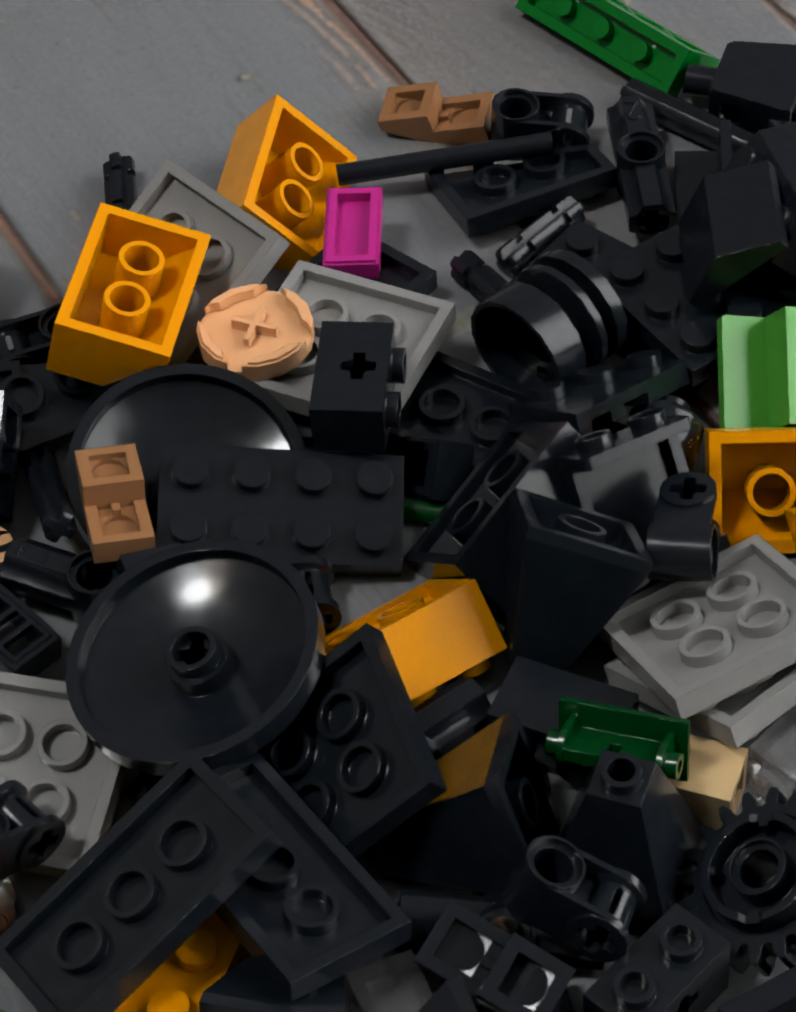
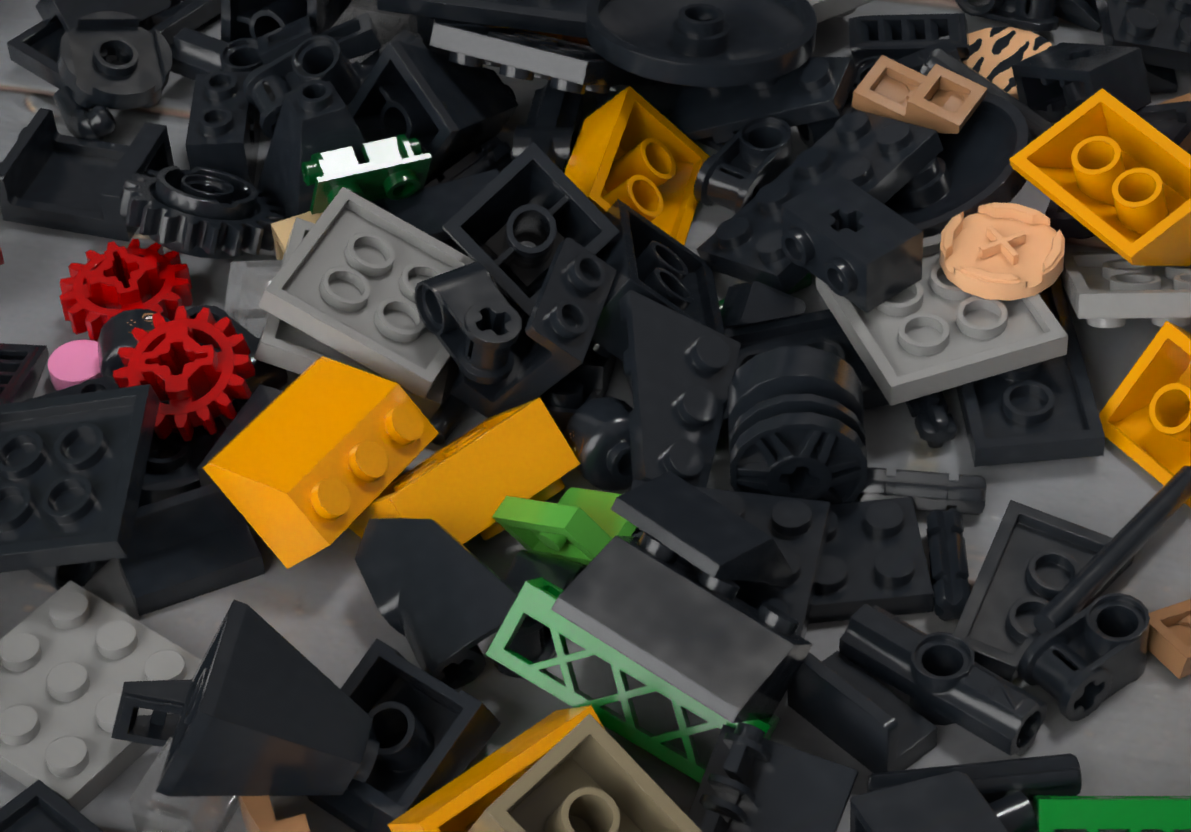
camera: 135 degrees right, 5 degrees down
dark pink tile [322,187,383,279] -> none

